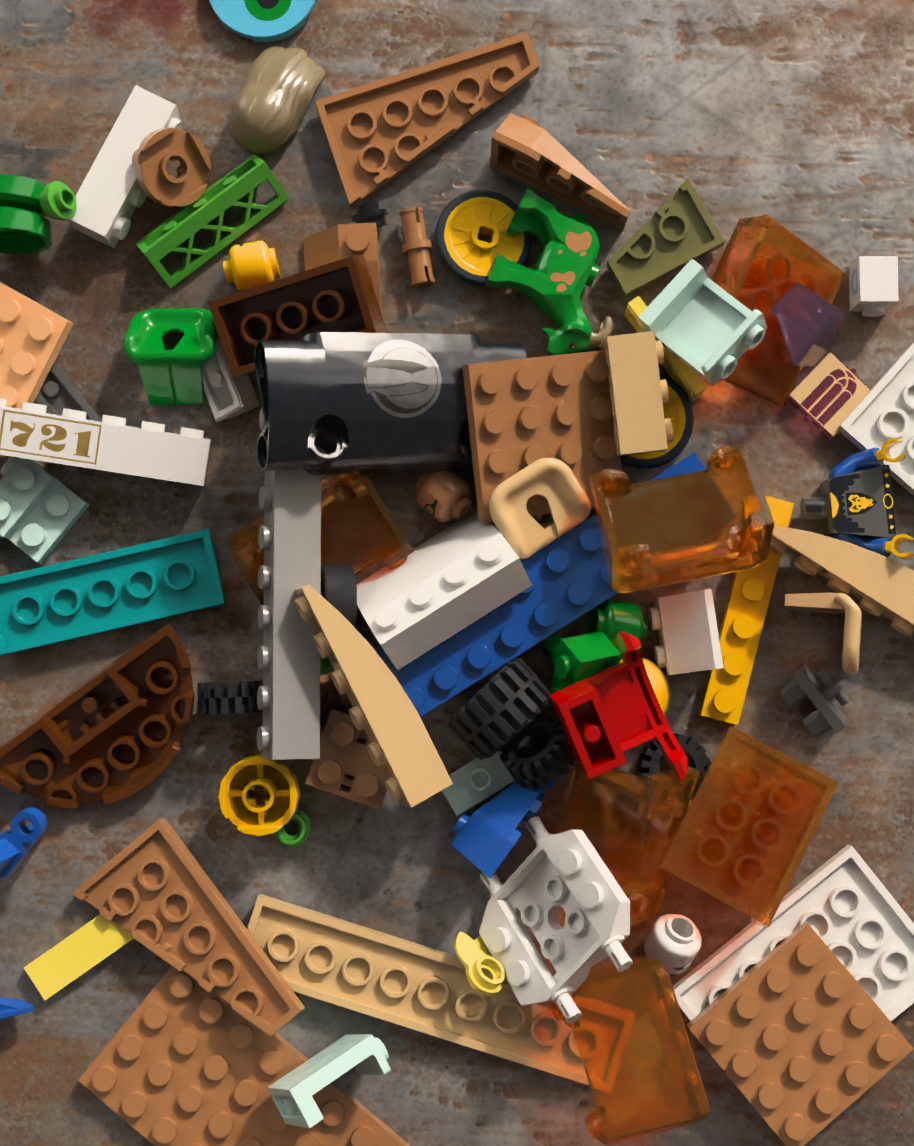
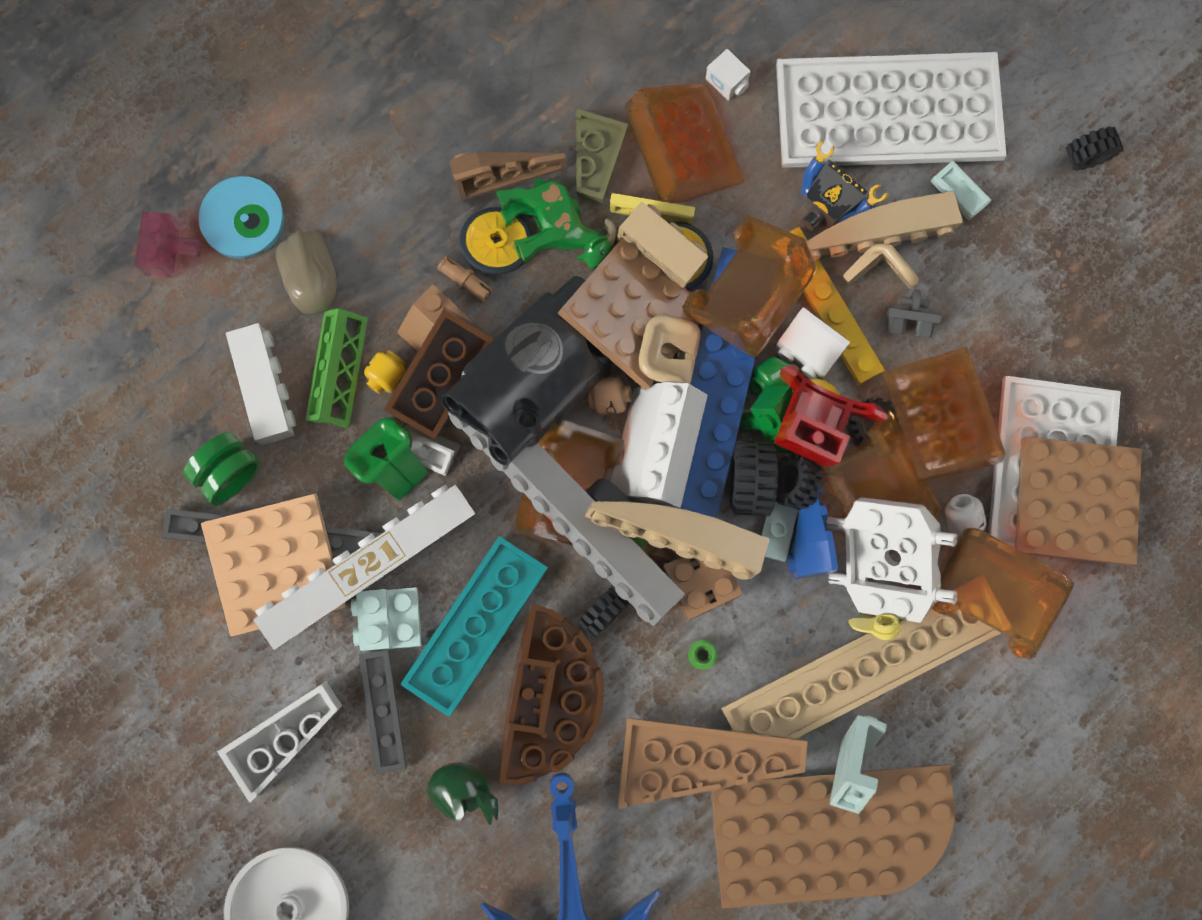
camera: 40 degrees left, 5 degrees down
light yellow tile [24,915,134,1000] -> none
bright green plate [39,181,77,221] -> none
medium nougat plate [132,128,211,207] -> none
yellow cylinder [218,754,300,836] -> none
medium nougat wing [315,32,539,209] -> none
black plate [351,203,389,228] -> none
light aqua panel [638,259,767,386] -> none
clear purple slope [771,283,844,366] -> none
piece [785,351,871,440] -> none

